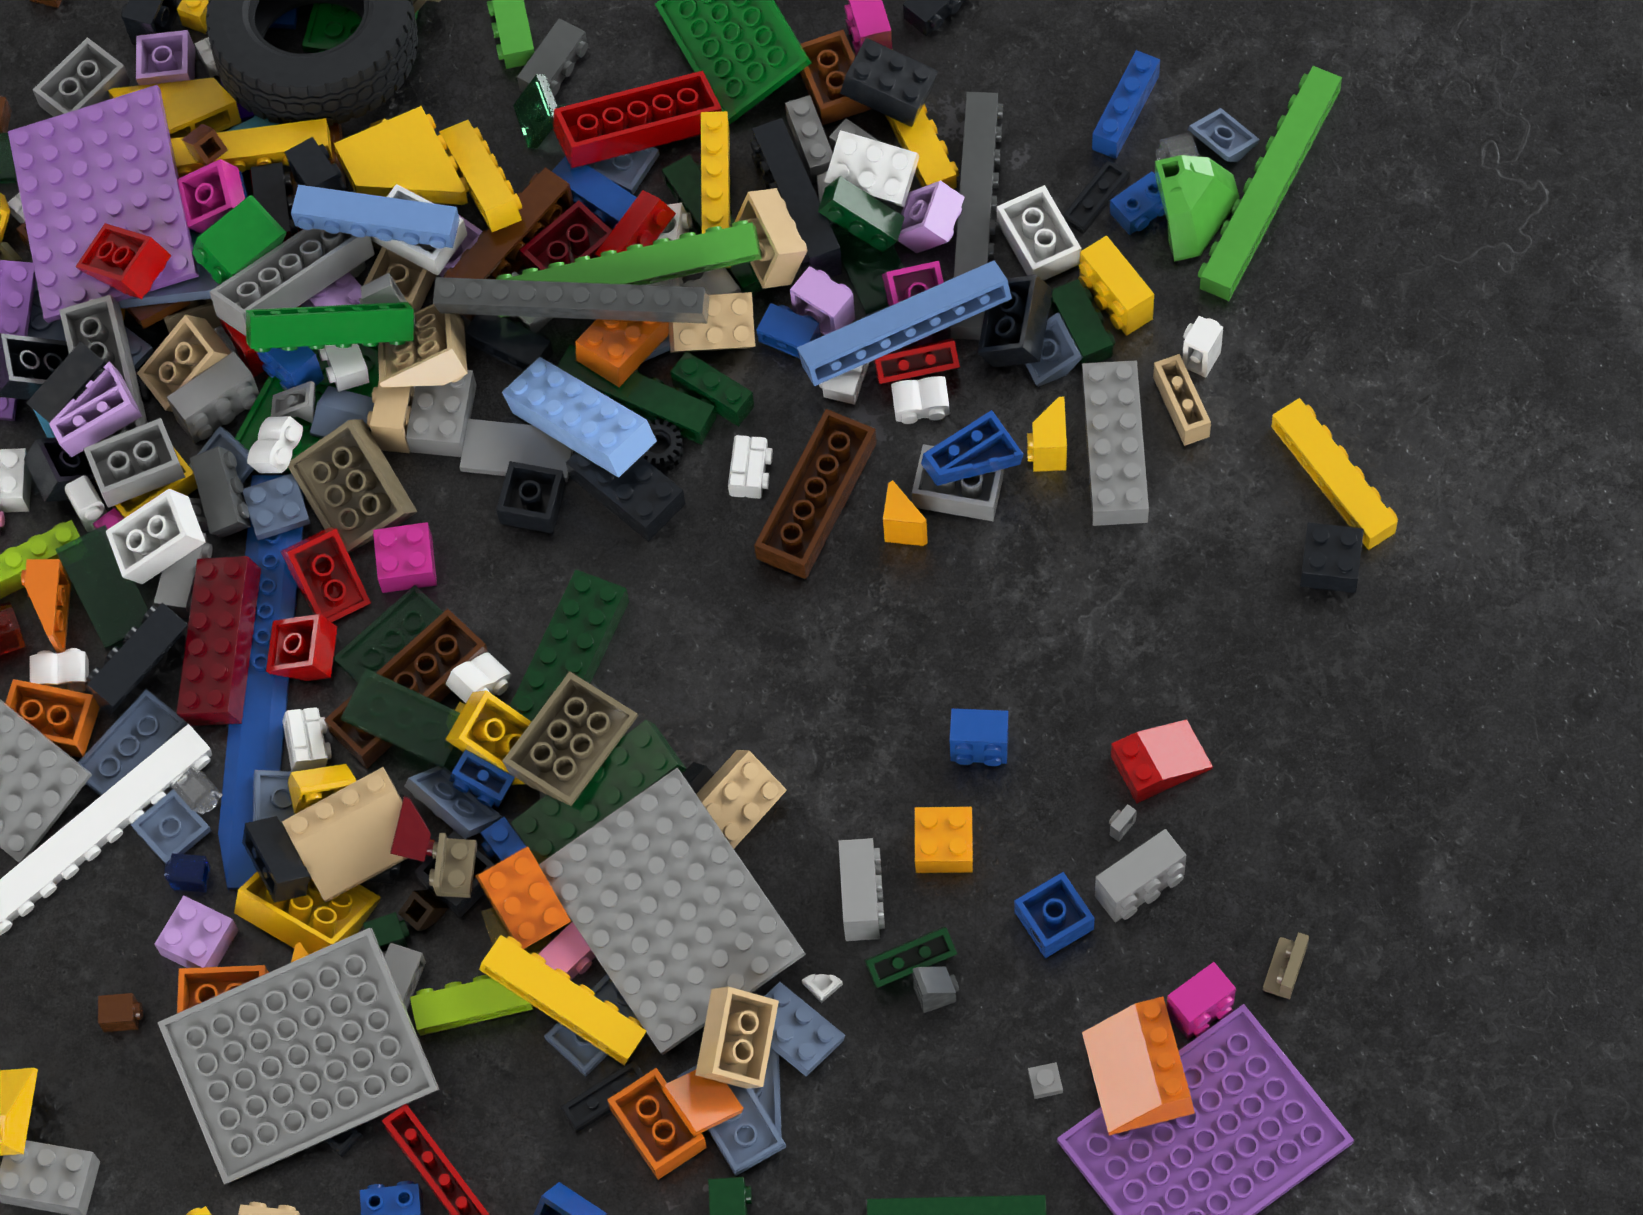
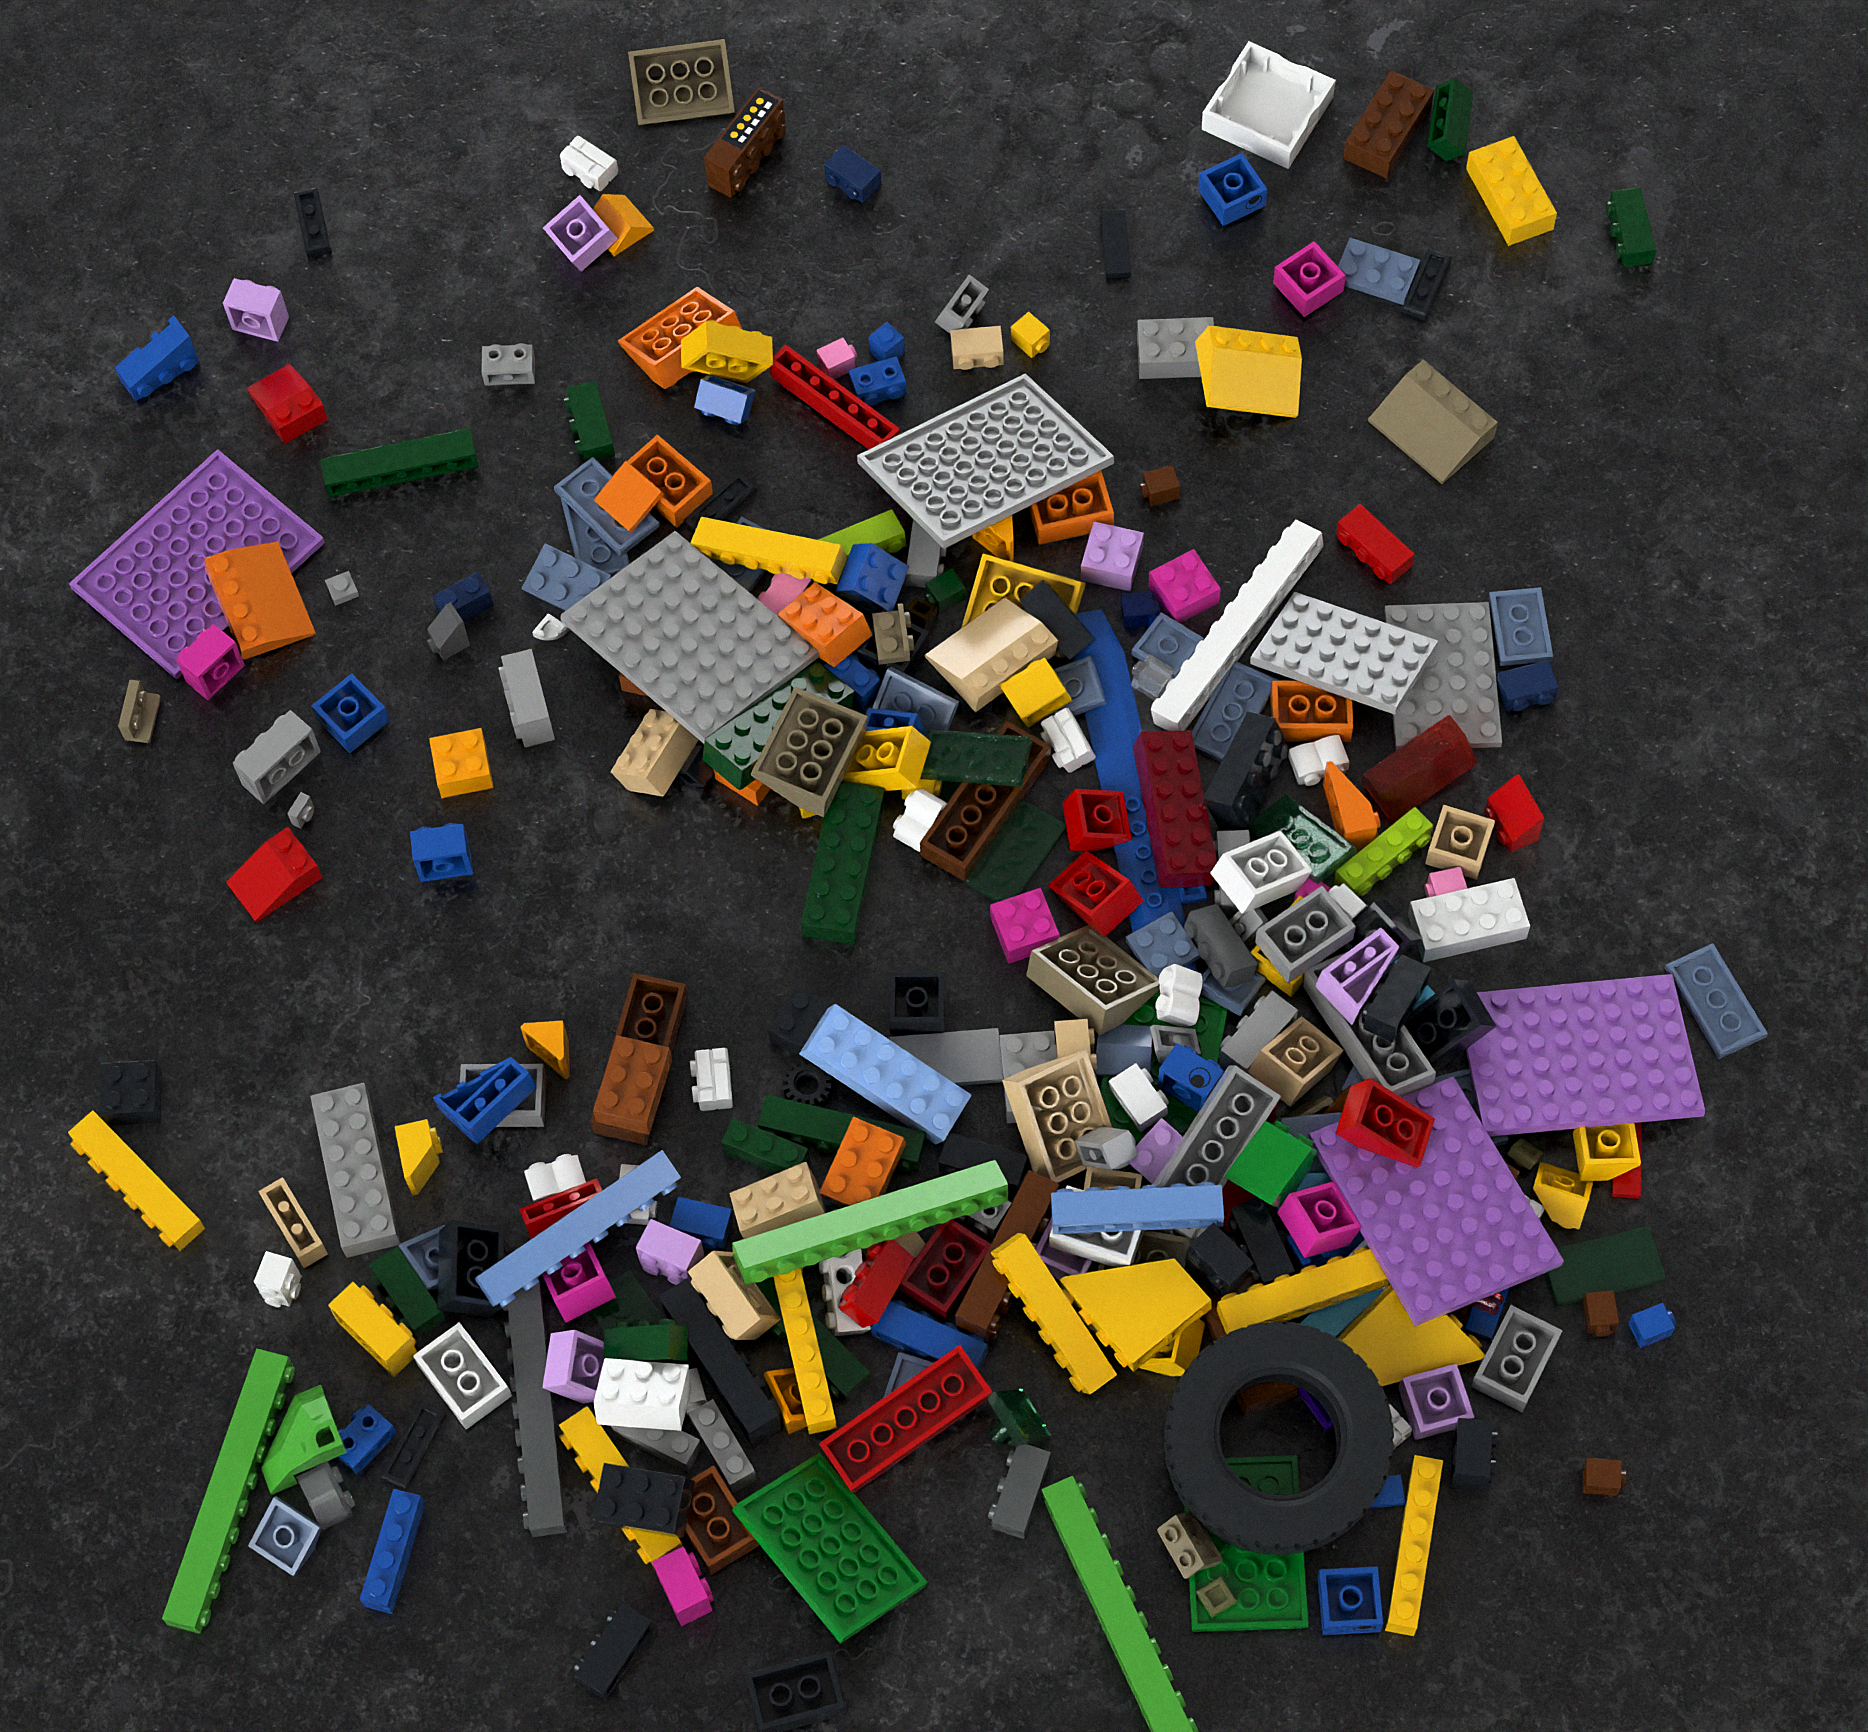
camera: 165 degrees right, 0 degrees up
reddish brown brick [181,124,228,165] -> none
green brick [246,302,414,352] -> none
dark red slope [390,796,435,862] -> none
dark grey brick [433,277,710,324] -> none
tan brick [695,986,779,1089] -> none
dark green brick [864,927,957,988] -> none
none -> dark blue brick [432,572,494,622]
none -> dark orange brick [593,1035,672,1135]
none -> light orange slope [763,1368,807,1435]
none -> blue brick [836,543,909,614]
none -> dark pink brick [1148,549,1221,623]

